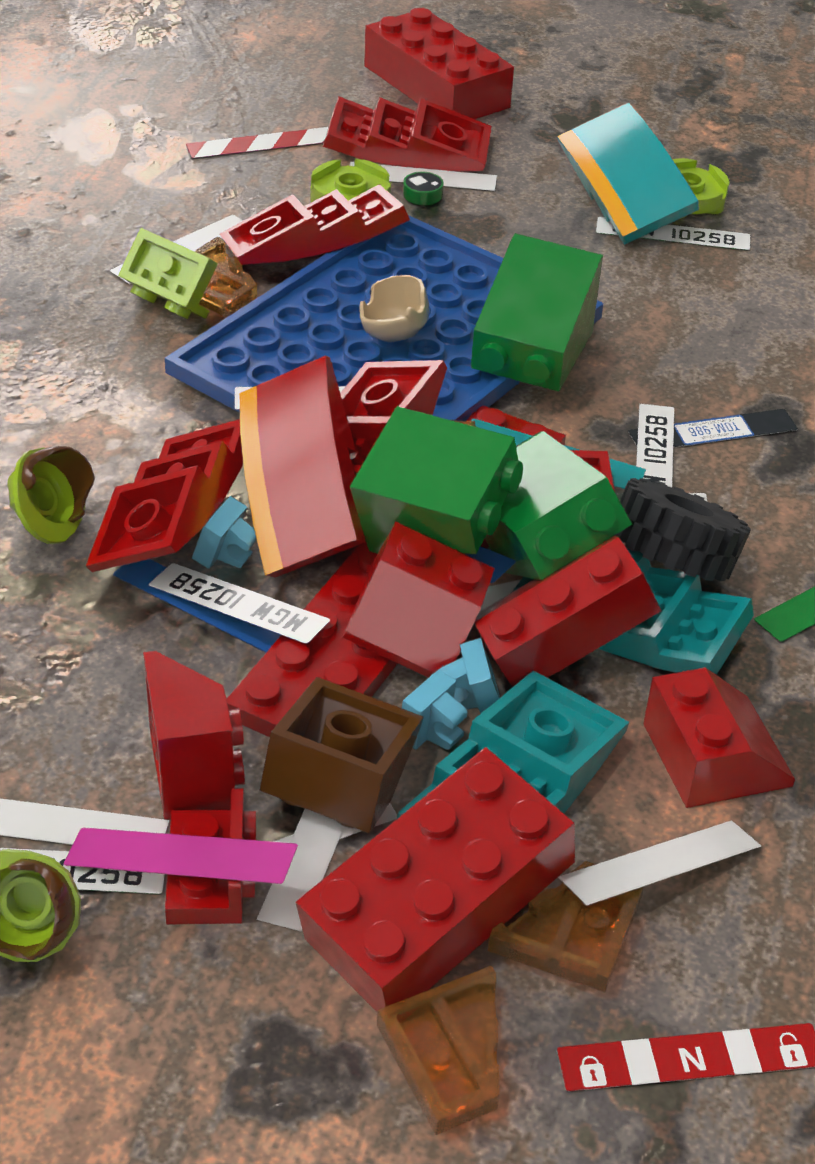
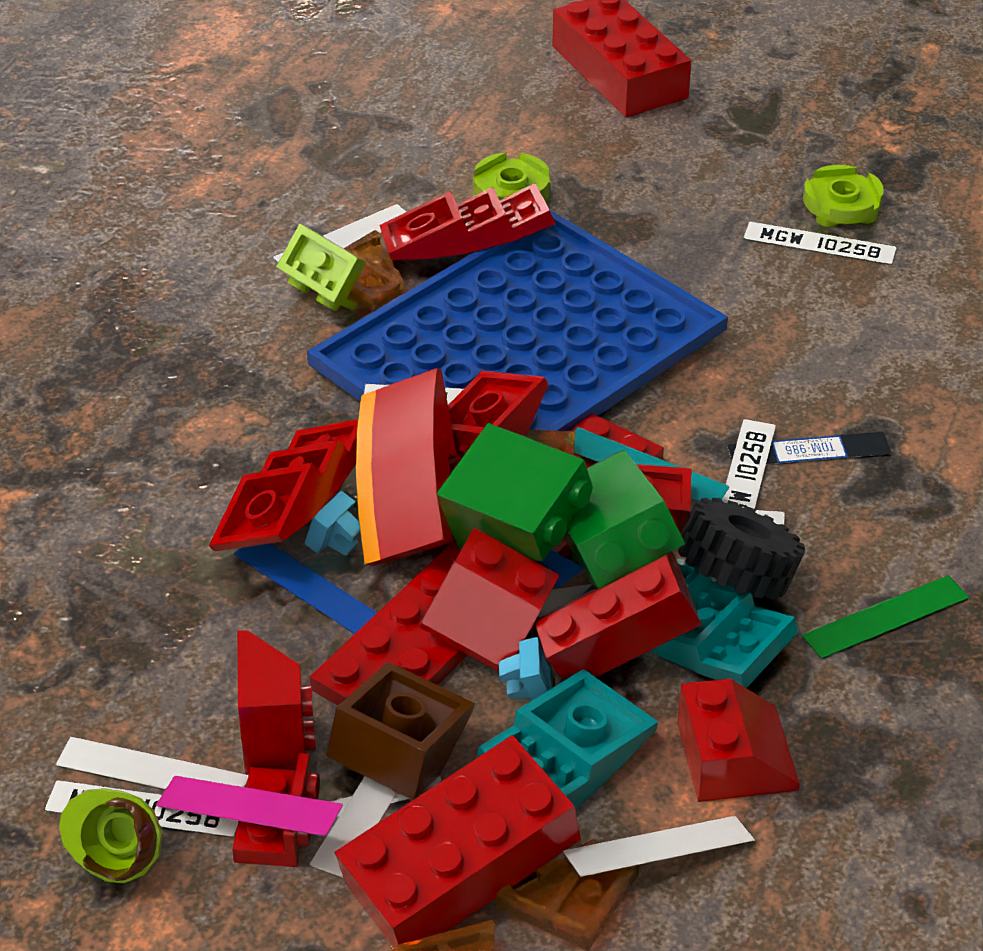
camera: 10 degrees right, 0 degrees up
lime piece [7,446,95,544] -> none
white sticker [149,563,330,643] -> none
sticker [186,127,328,158] -> none
red slope [322,96,492,171] -> none
white sticker [350,162,497,191] -> none
tan hair [360,275,430,342] -> none
medium azure tile [402,669,468,750] -> none
tile [403,172,444,206] -> none
green slope [471,233,603,392] -> none
teal slope [557,103,699,245] -> none

